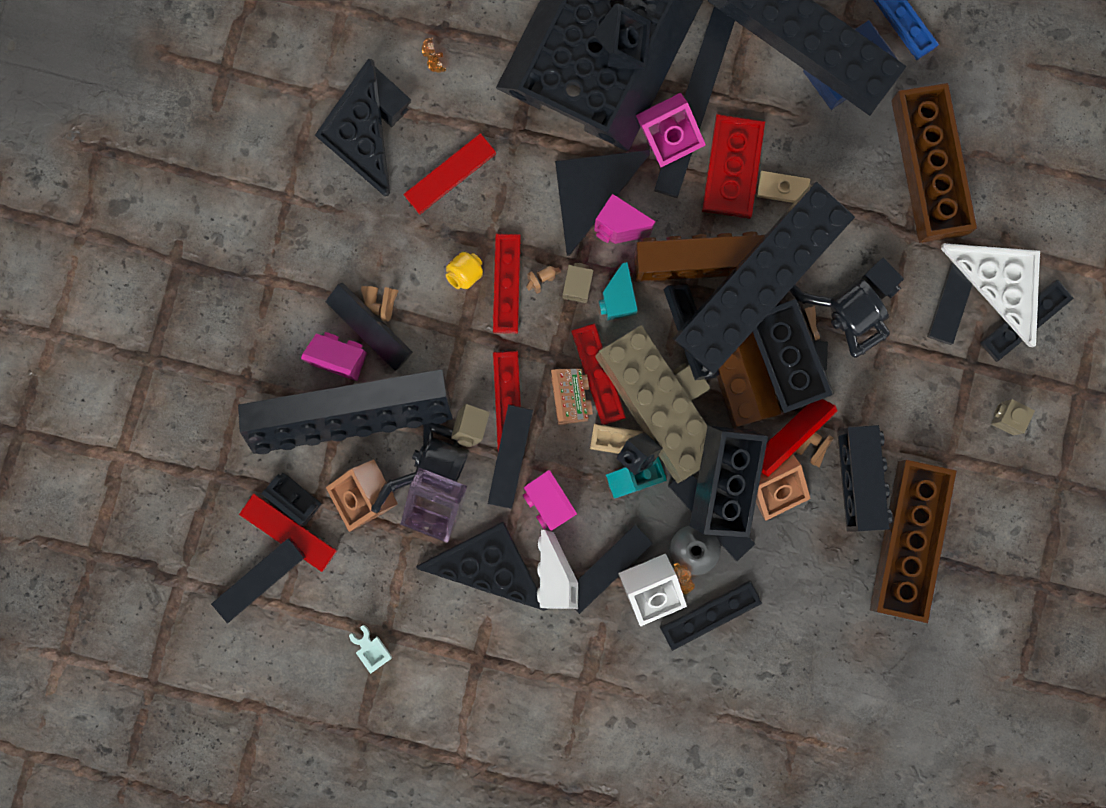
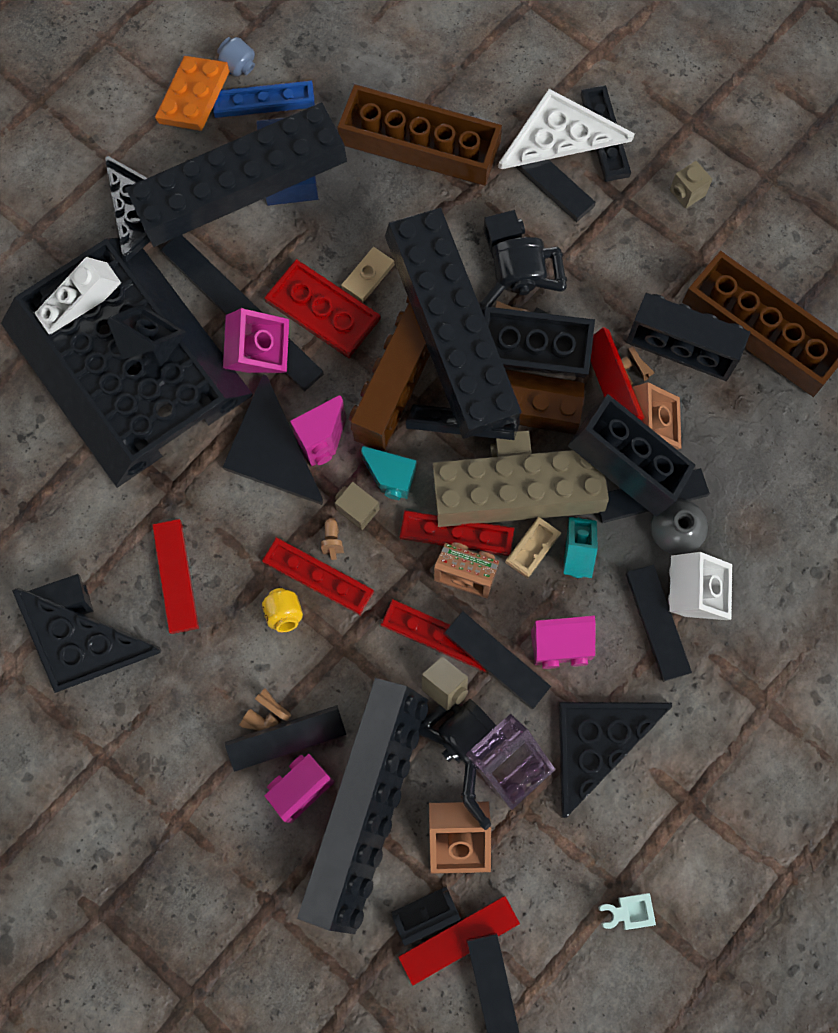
camera: 60 degrees left, 10 degrees down
clear orange piece [422,37,446,73] -> none
white slope [537,530,578,609] -> none
black brick [616,432,663,475] -> none
black tile [660,581,762,651] -> none
clear orange piece [674,563,695,595] -> none

